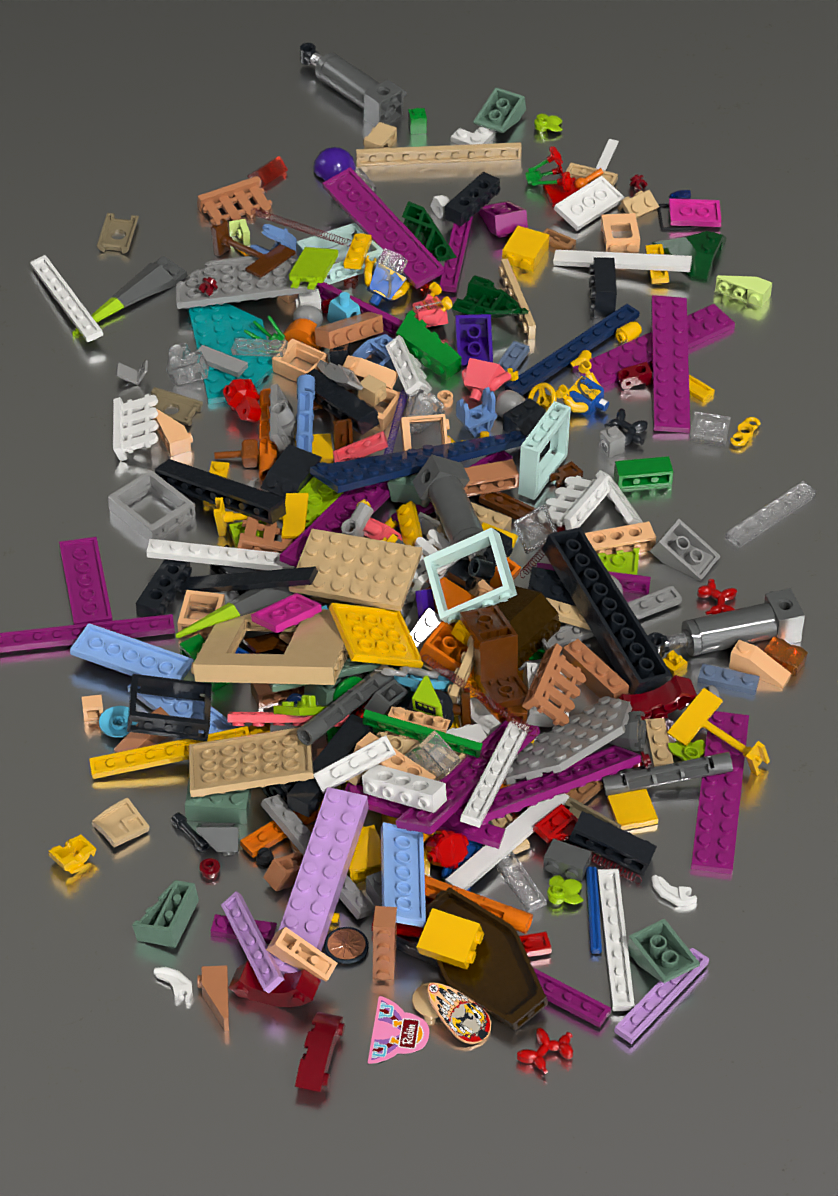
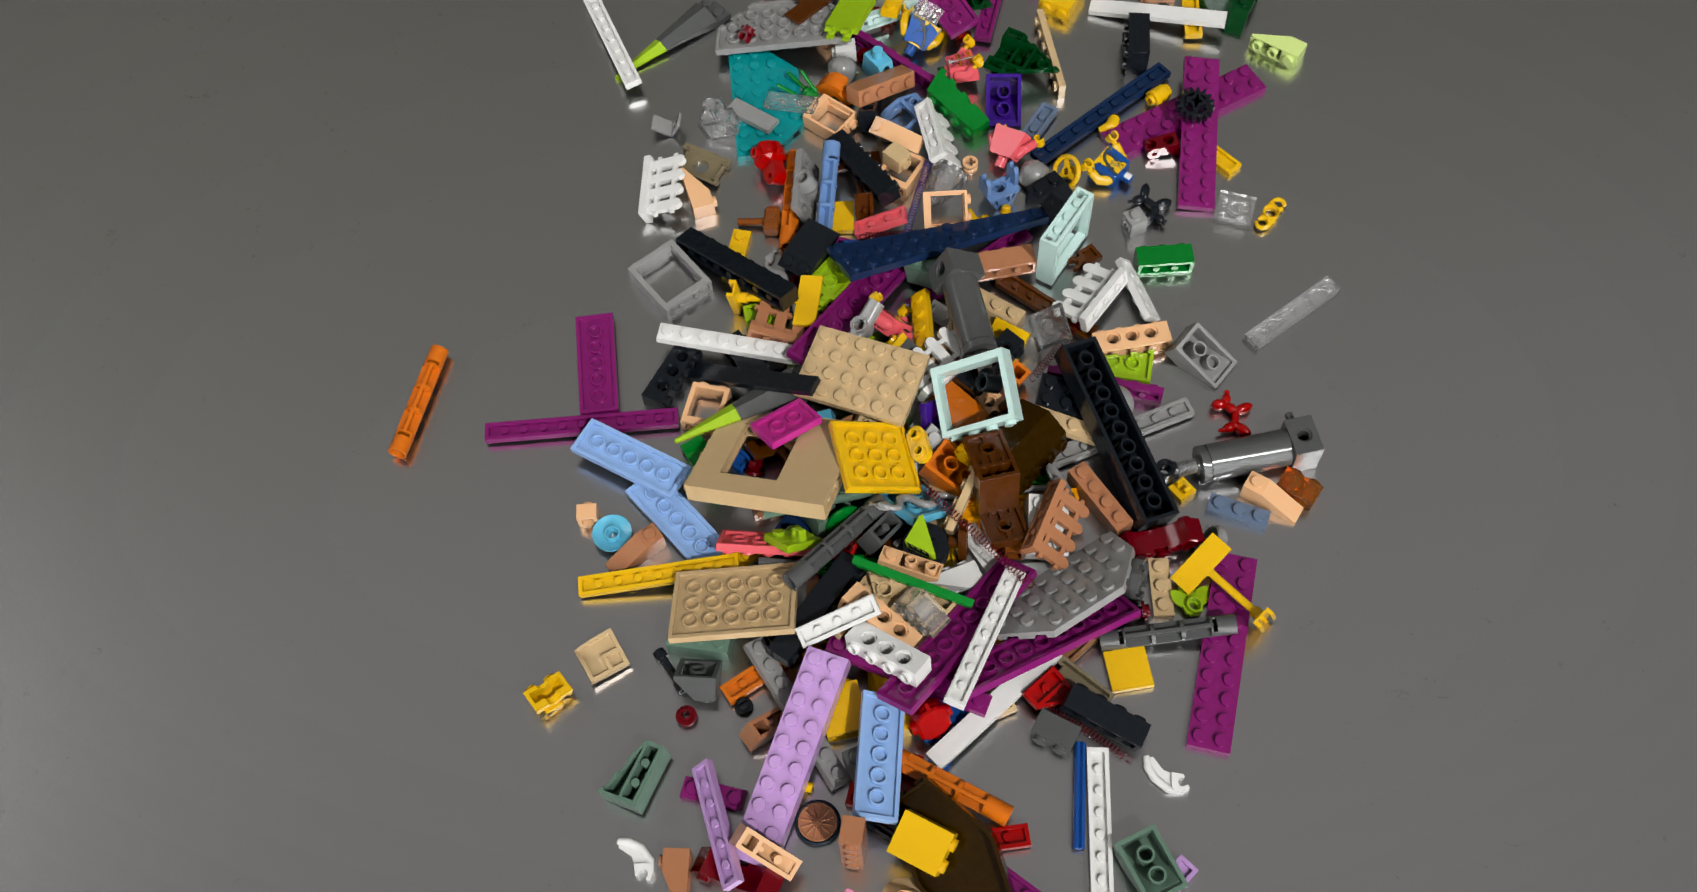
camera: 10 degrees right, 15 degrees up
black window [127,674,212,741] -> none
light grey slope [317,360,363,390] -> none
clear plate [483,821,547,913] -> none
lime plate [547,875,583,904] -> none
none -> yellow plate [906,426,933,464]
none -> black gear [1175,87,1215,124]

